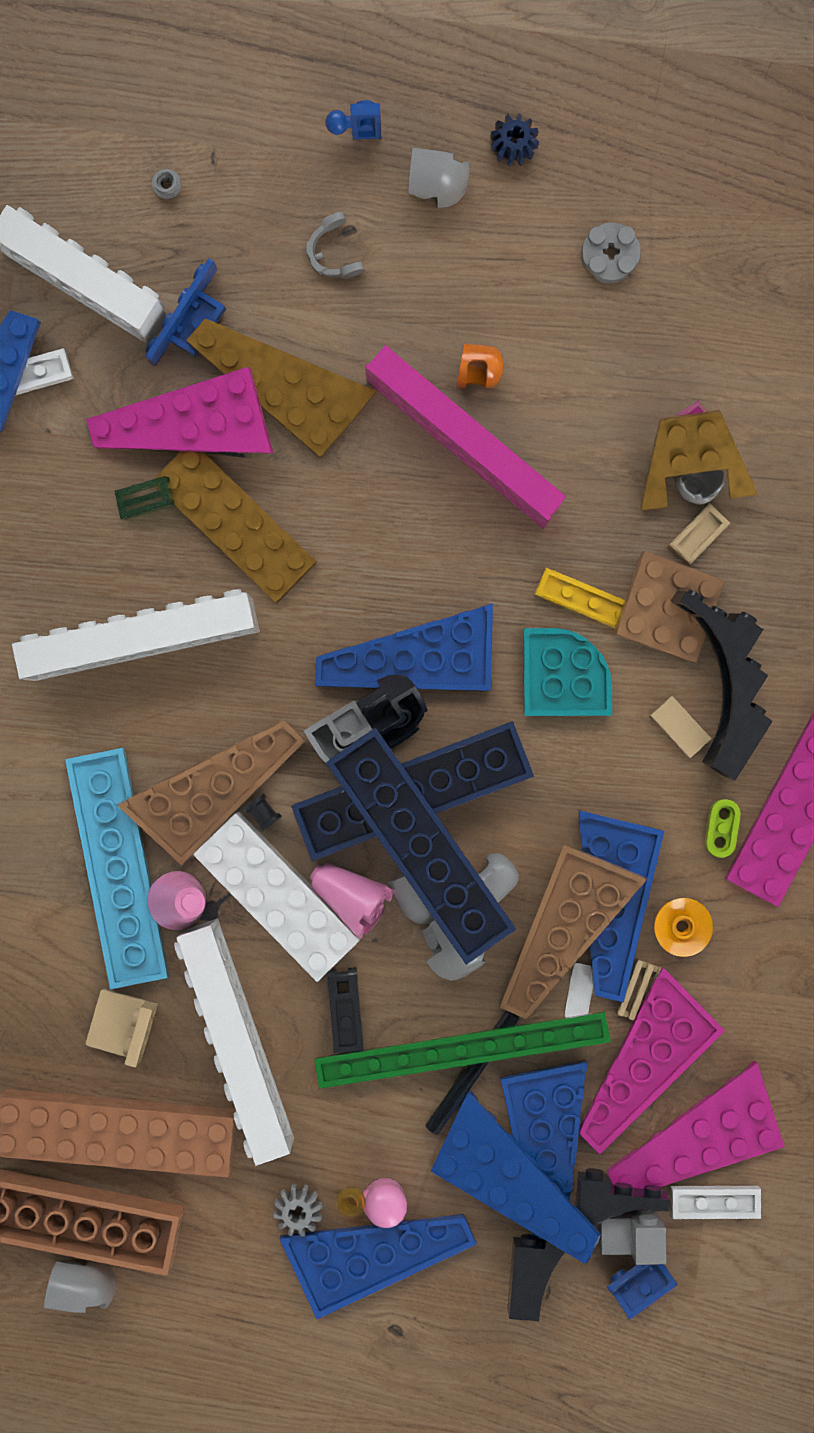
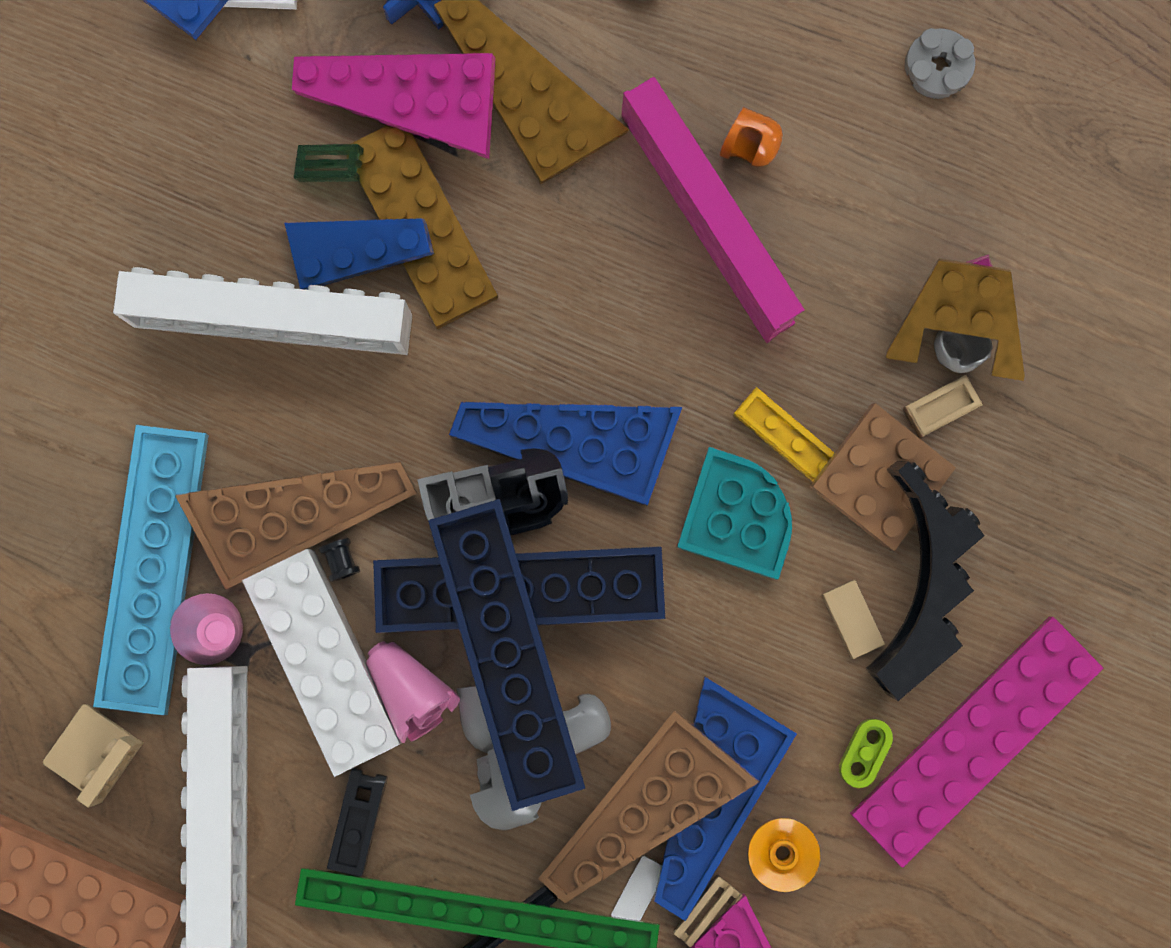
camera: 10 degrees right, 5 degrees down
none -> blue wing [284,218,434,290]

